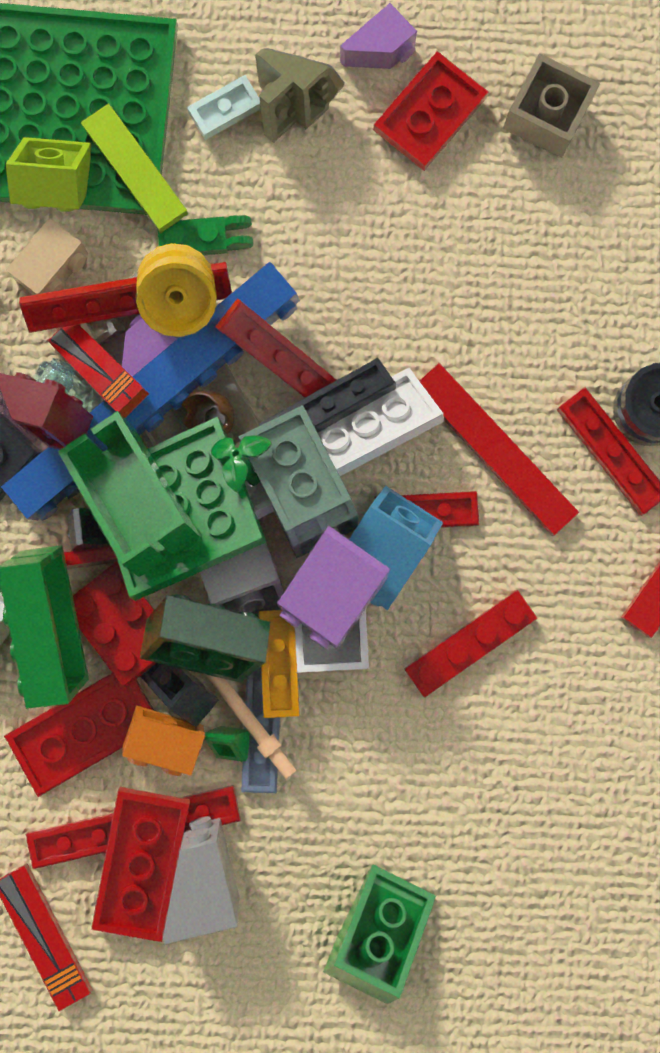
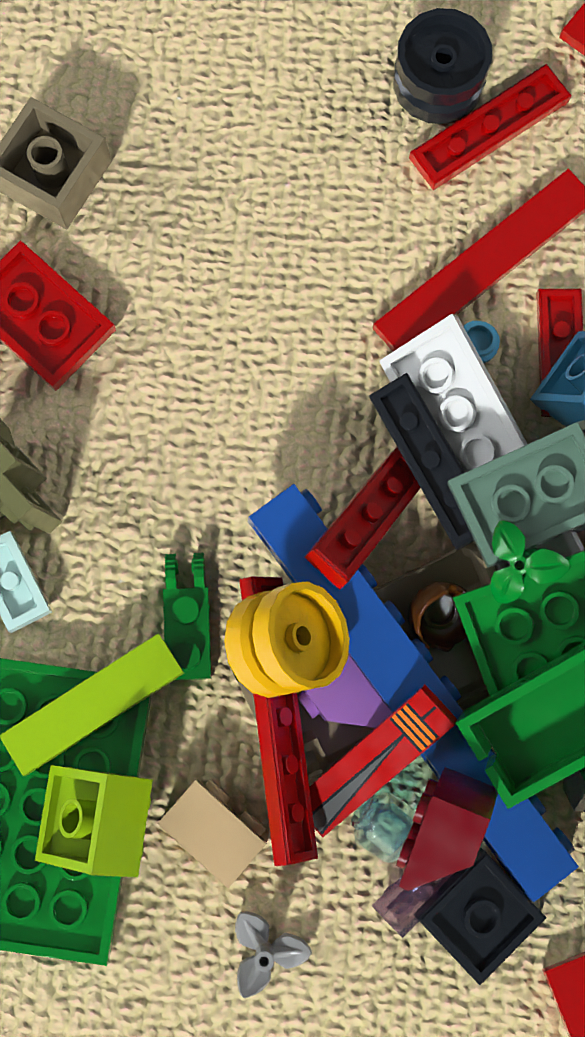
camera: 85 degrees left, 5 degrees down
none -> medium azure plate [464,321,500,363]

